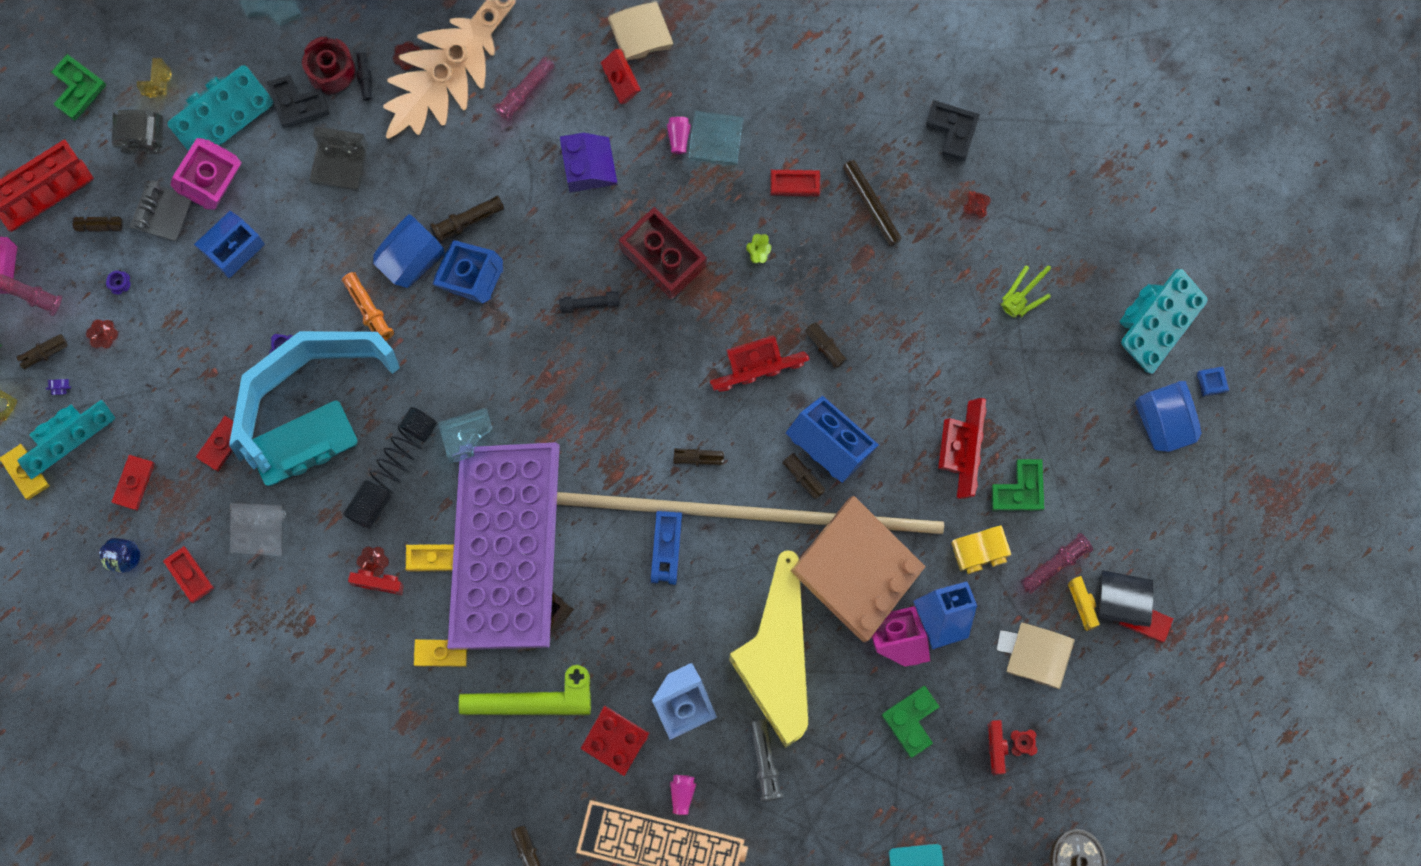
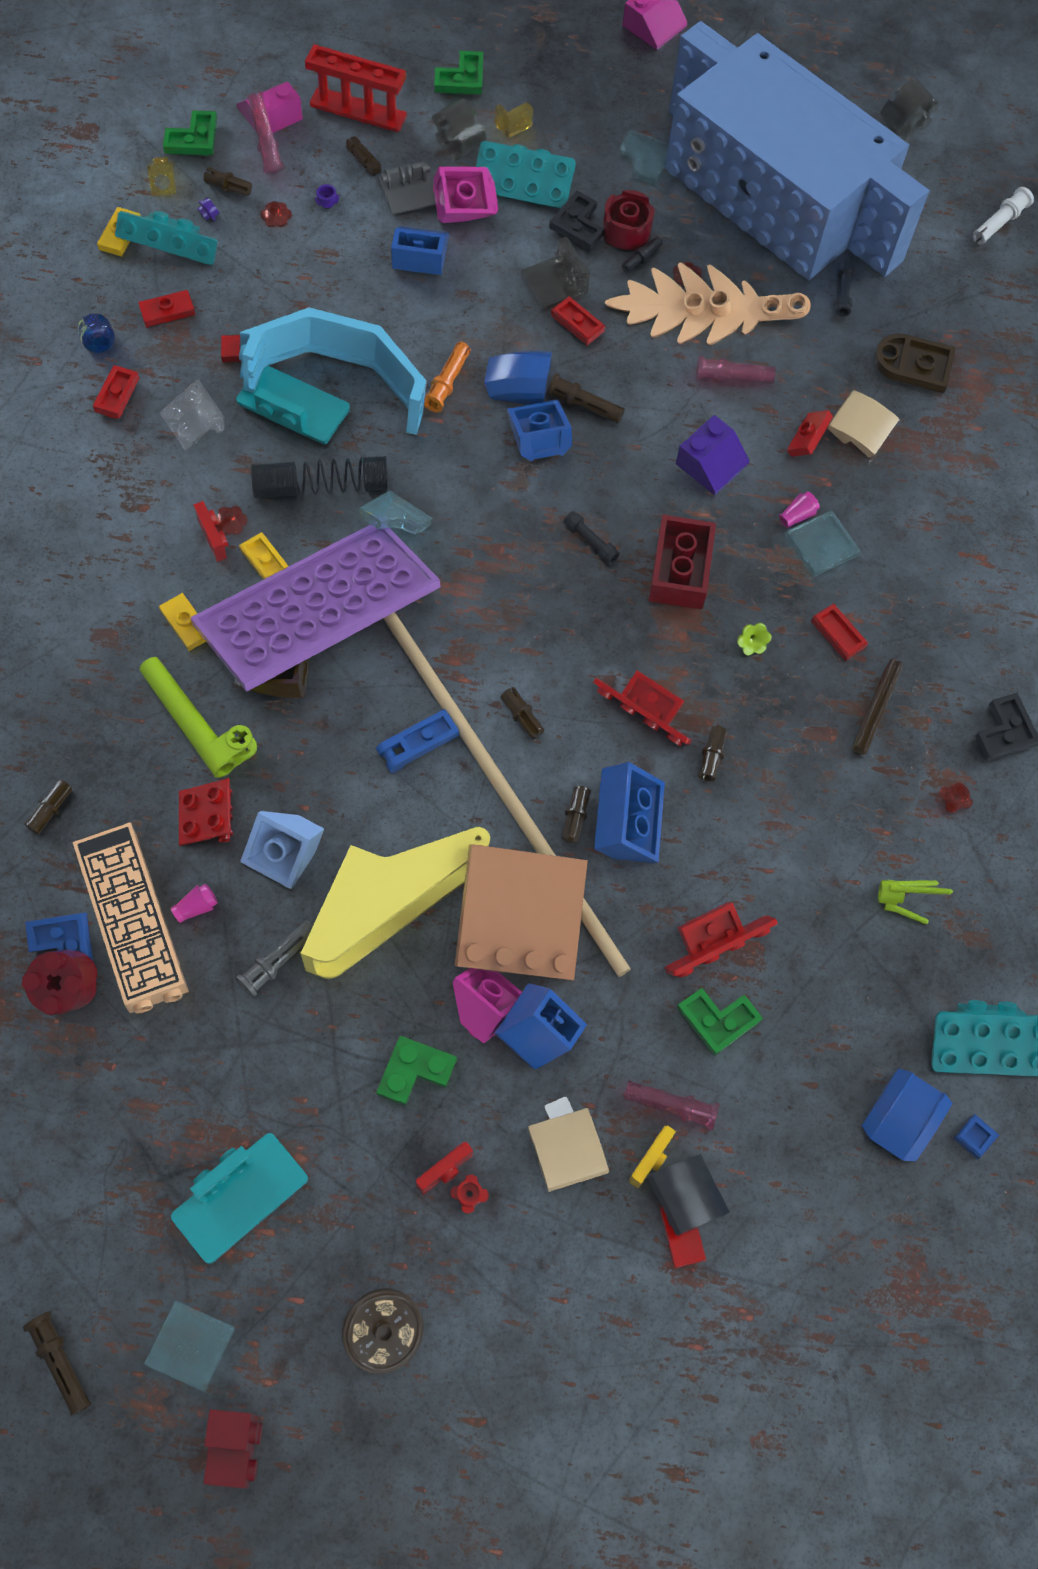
camera: 50 degrees right, 10 degrees down
yellow brick [951,525,1011,574] -> none
none -> red plate [551,296,605,345]

